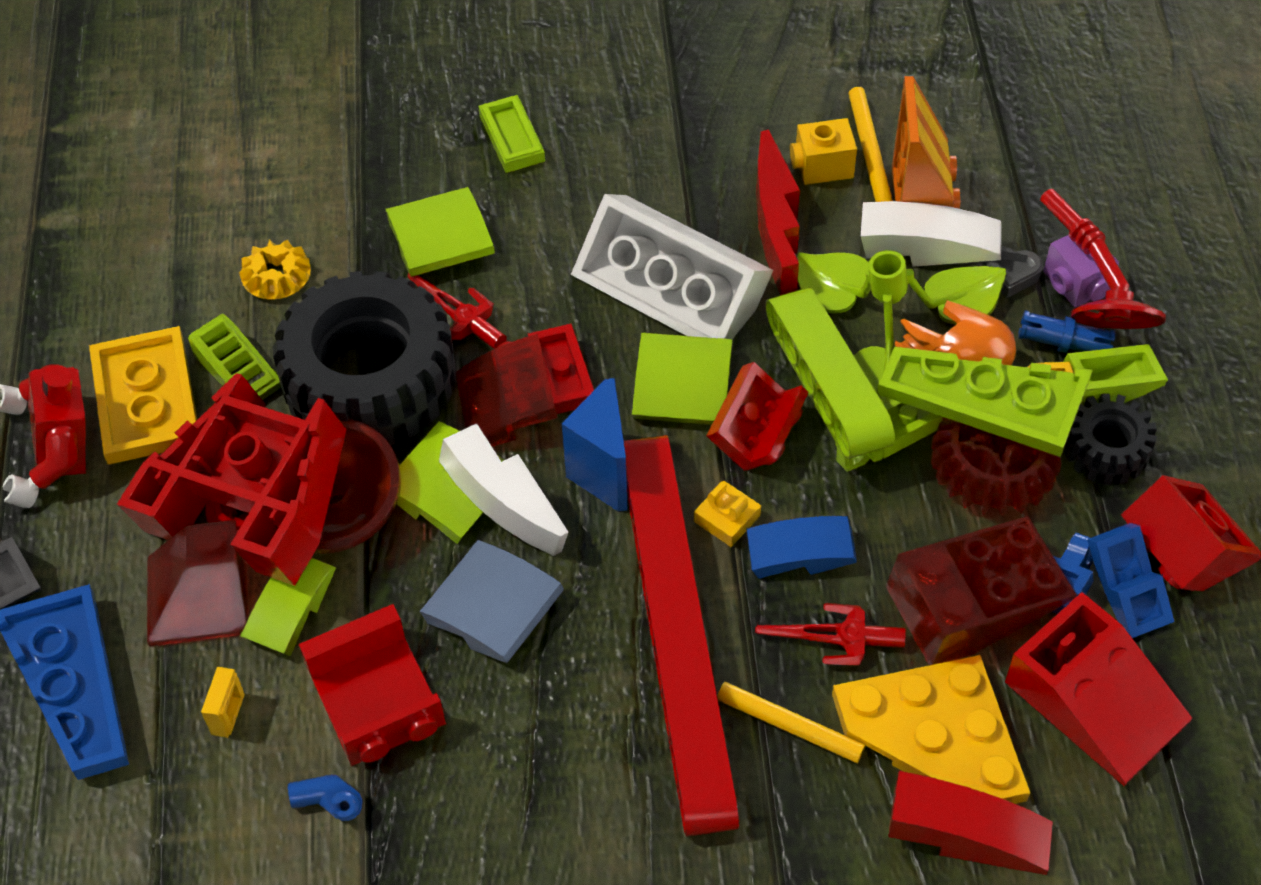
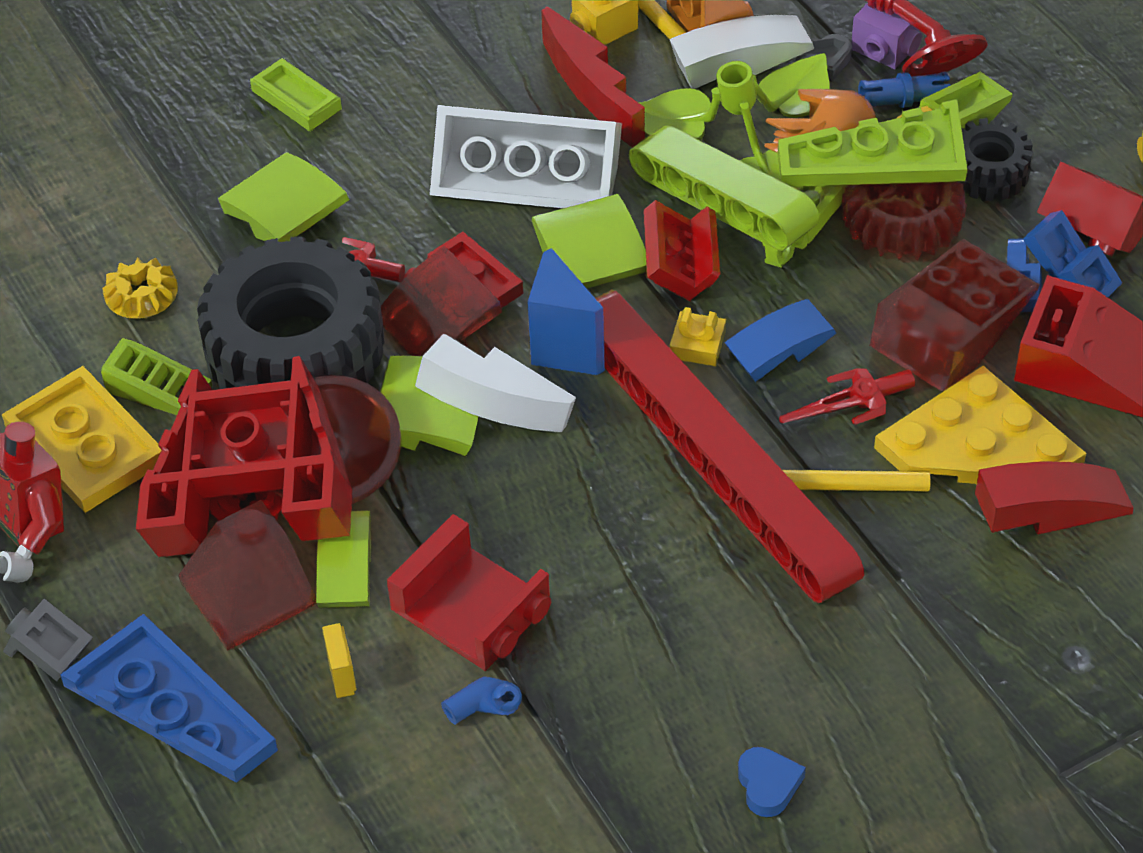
camera: 25 degrees left, 5 degrees down
sand blue slope [420,540,564,663] -> none

